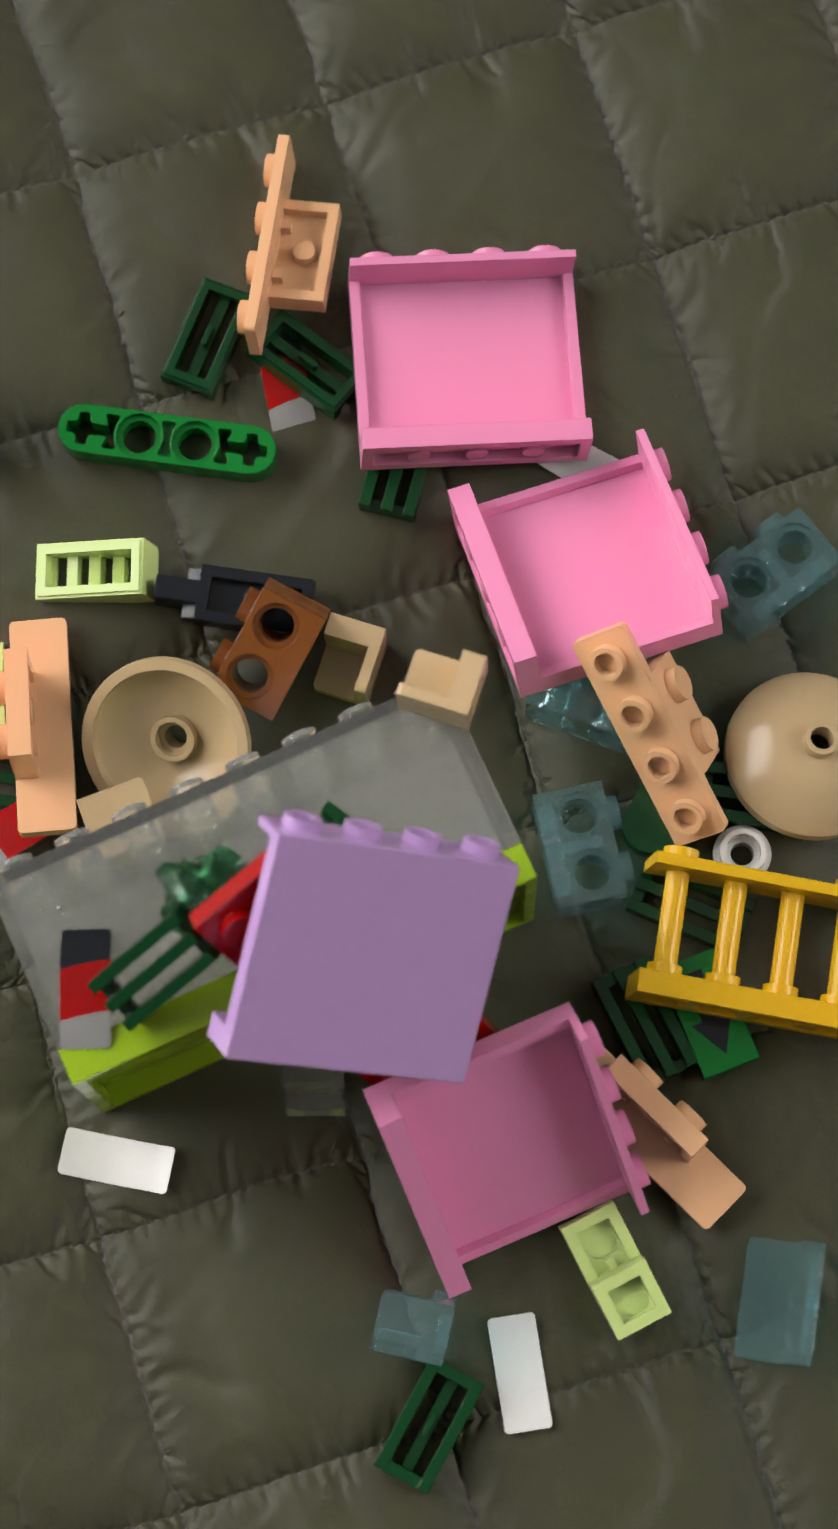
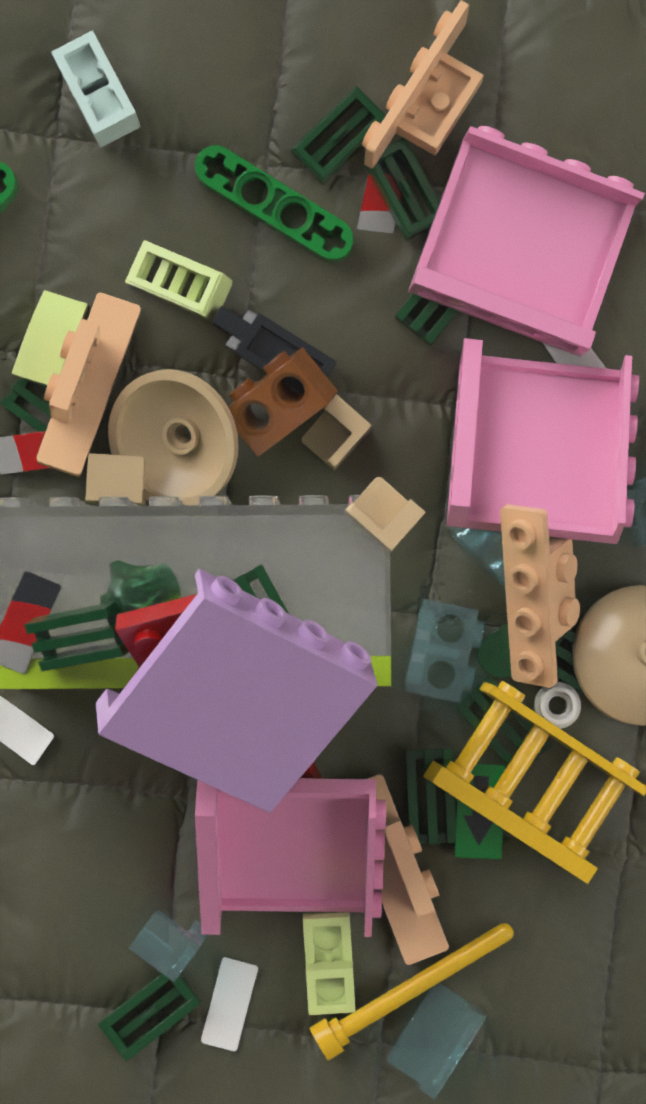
camera: 20 degrees right, 10 degrees up
none -> yellow piece [310,923,514,1061]

